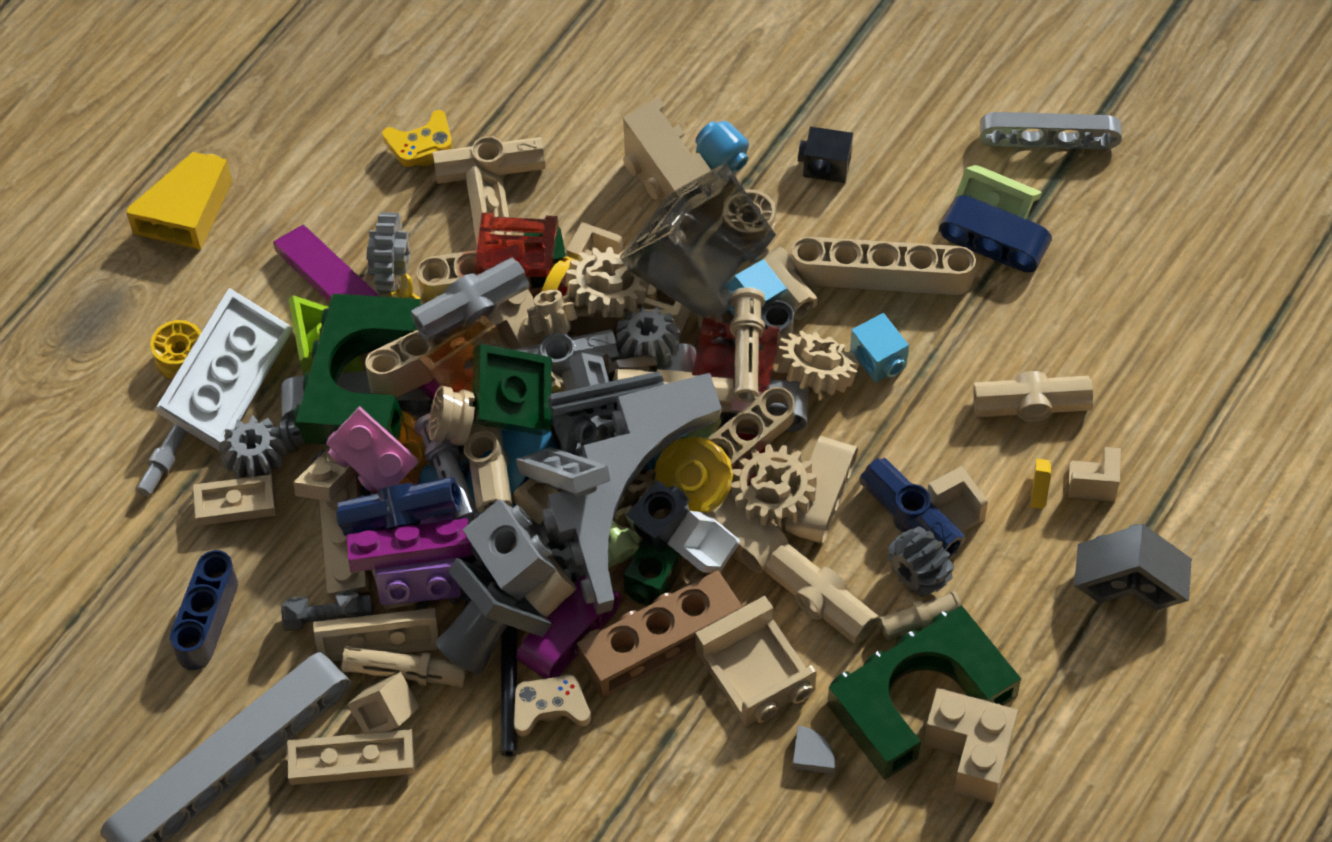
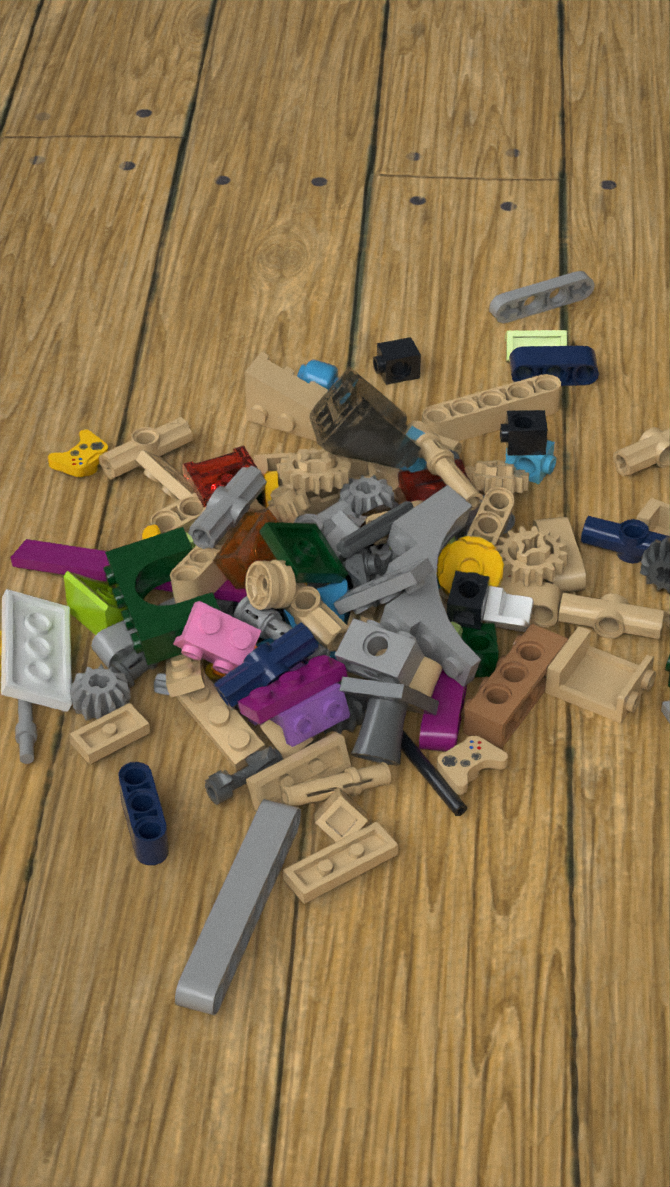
camera: 30 degrees left, 15 degrees down
light grey gear [366,212,410,294] -> none
none -> black brick [500,410,548,456]

